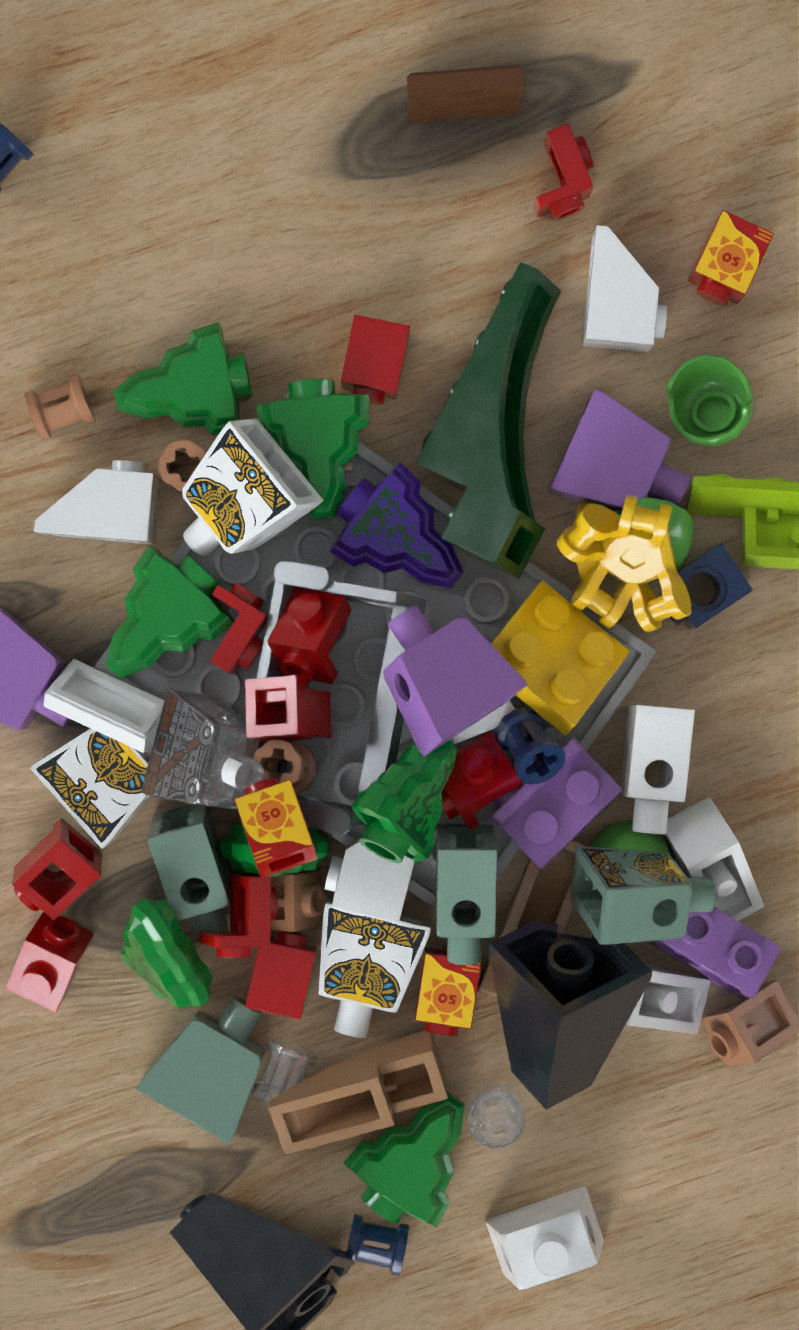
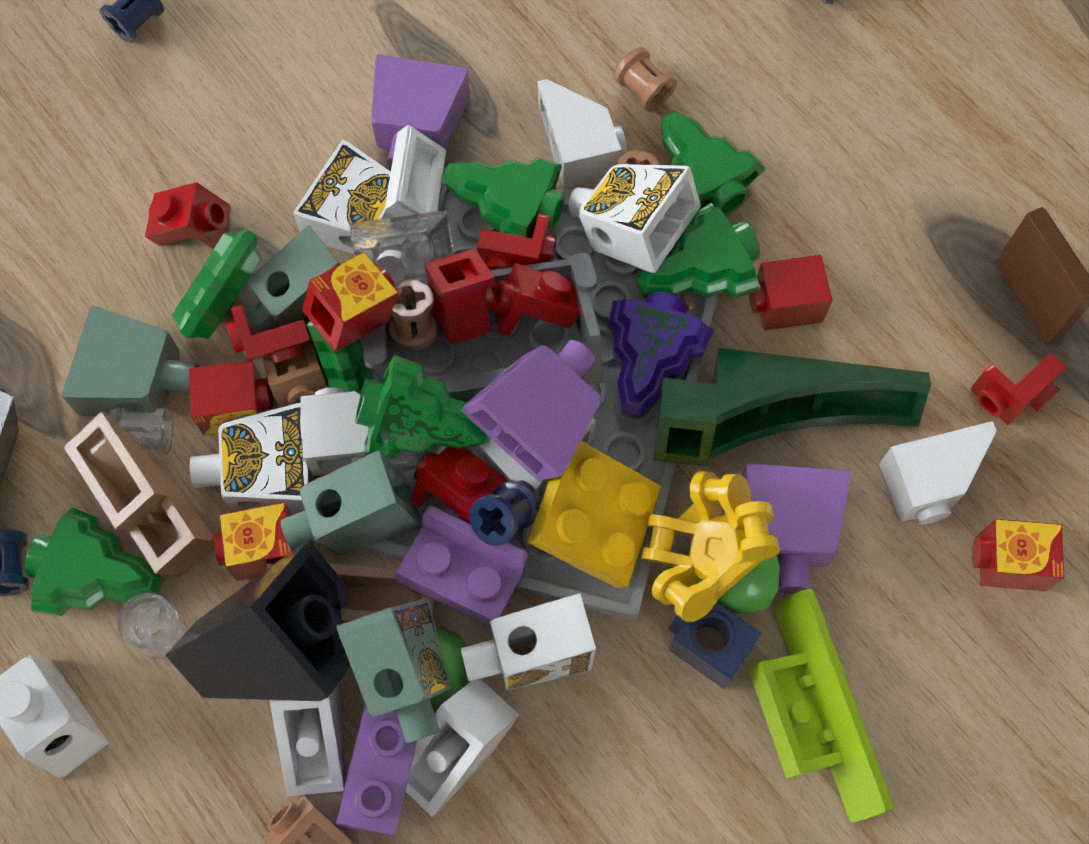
camera: 70 degrees right, 20 degrees down
red brick [12,817,102,920] -> none
bright green hair [666,354,754,447] -> none

